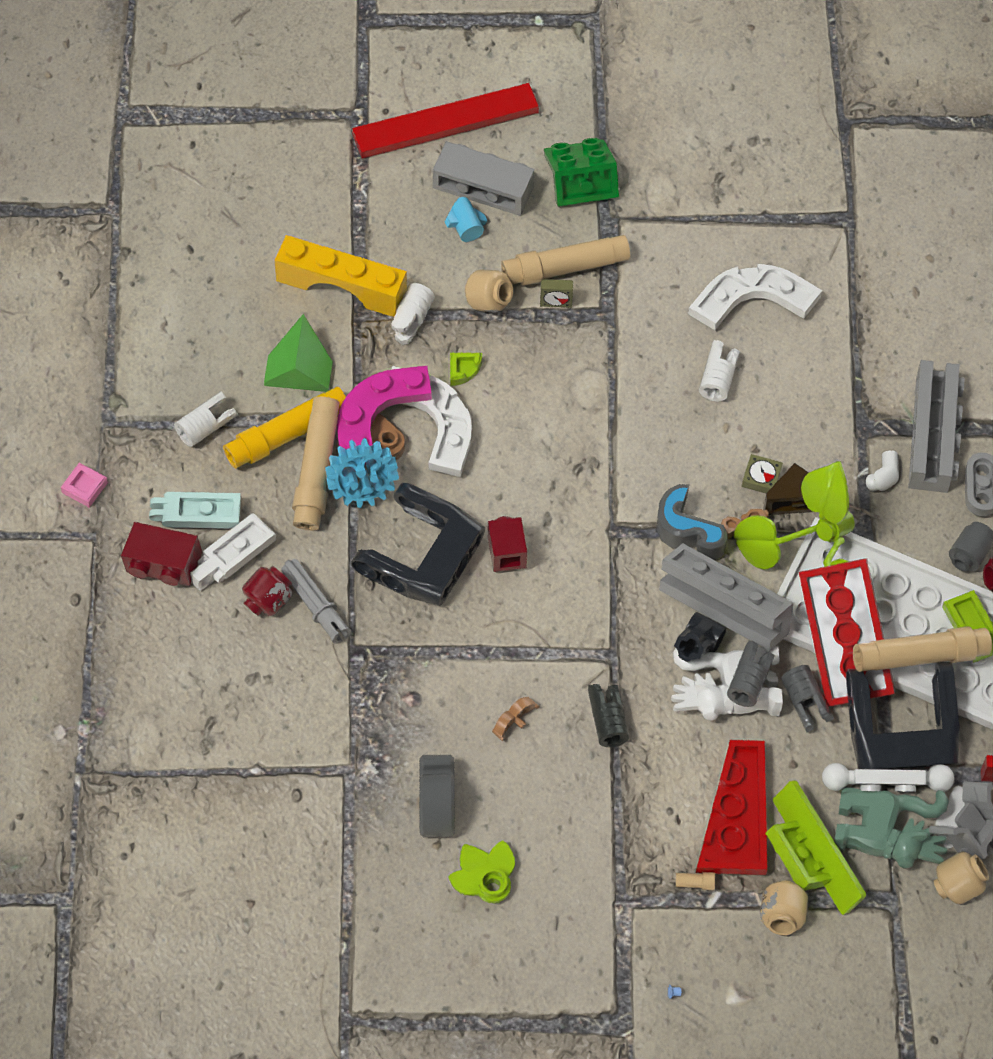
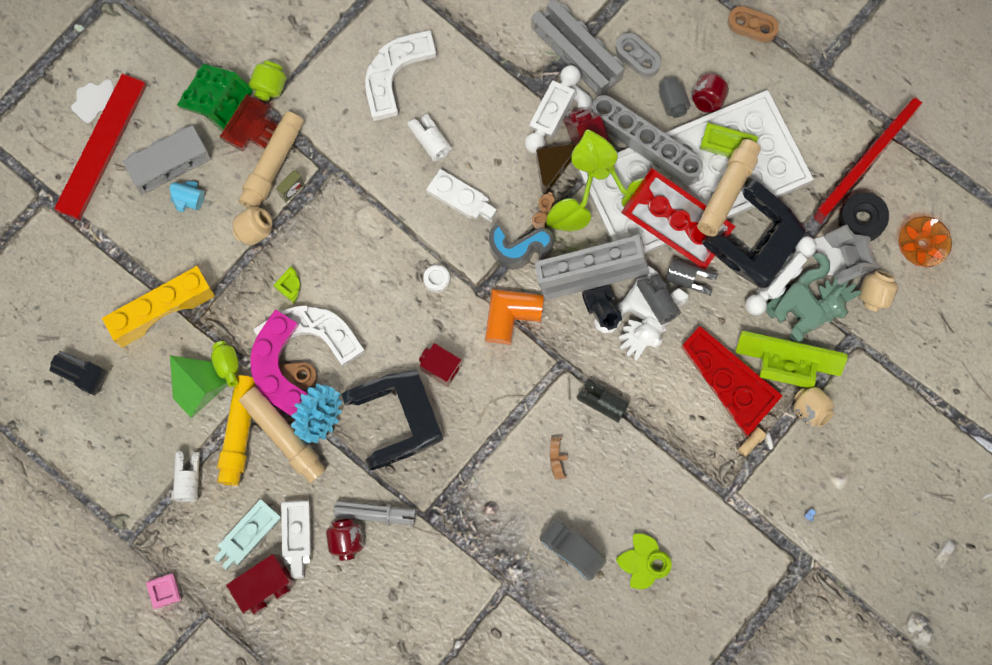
camera: 45 degrees left, 15 degrees up
white hinge [391,283,435,346] -> none
tile [741,454,783,493] -> none
none -> black piece [49,351,108,396]
none -> white sticker [71,79,113,123]
none -> lime plant [211,341,239,387]
none -> clear red hinge [220,94,277,152]
none -> lime head [249,60,287,101]
none -> white tile [423,265,450,293]
none -> white hinge [426,169,497,222]
none -> orange brick [485,289,544,345]
none -> white plate [525,65,581,154]
none -> dark red brick [563,108,610,146]
none -> light grey beam [592,95,703,185]

